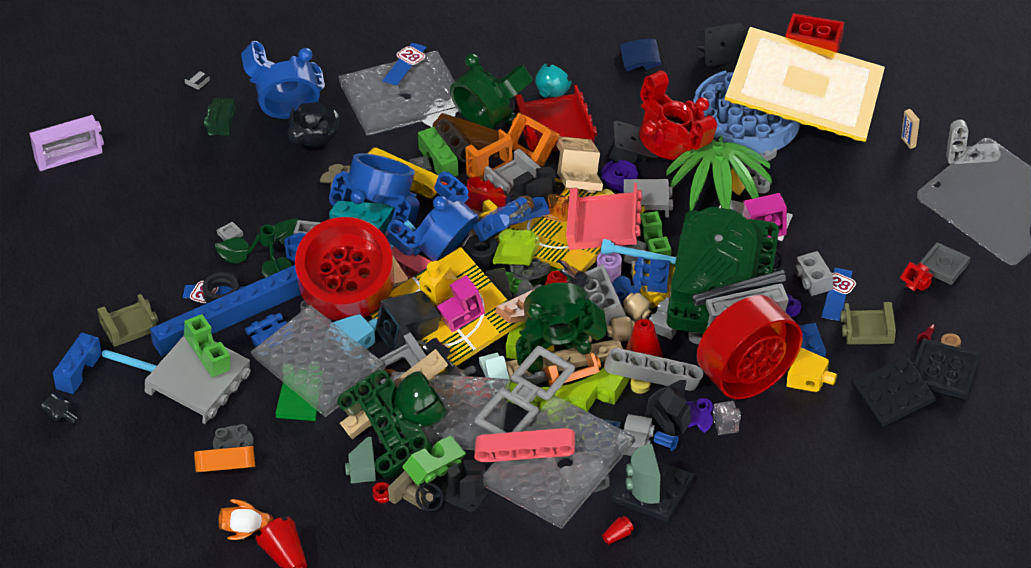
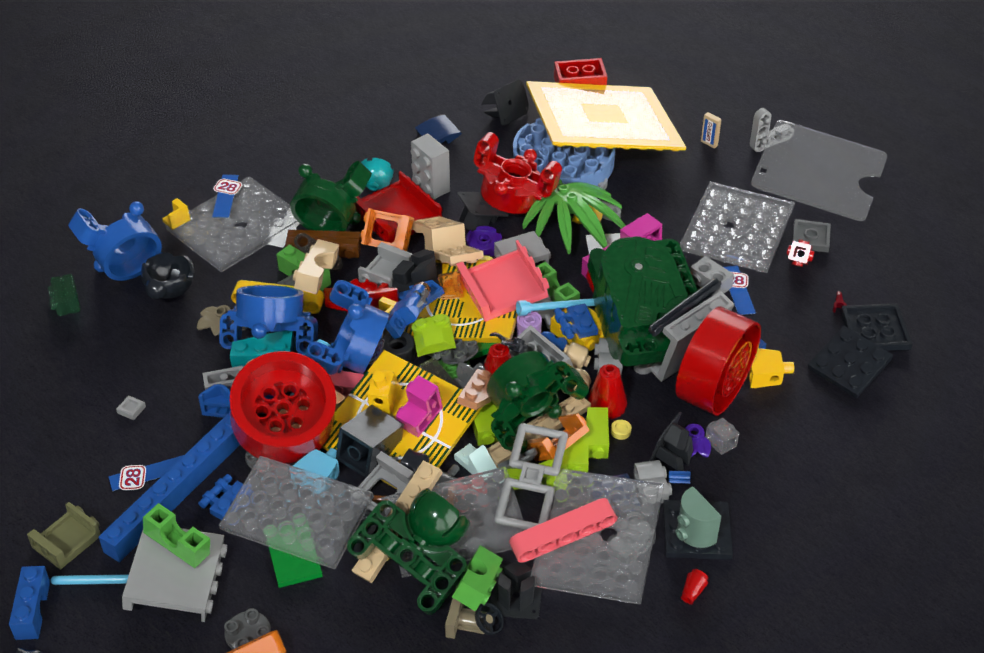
camera: 25 degrees left, 0 degrees up
light grey tile [185,70,210,90] -> none
black tyre [202,272,239,303] -> none
dark green plant [215,218,298,278] -> none
sand green slope [345,437,376,483] -> none
red bush [373,482,390,503] -> none
orange window [465,129,513,181] -> none
light grey beam [604,348,703,391] -> none
olive panel [840,302,896,344] -> none
medium nougat tile [941,333,961,348] -> none
none -> yellow panel [163,198,190,230]
none -> tan arch [293,239,339,294]
none -> light grey brick [411,134,450,200]
none -> clear plate [680,182,795,273]

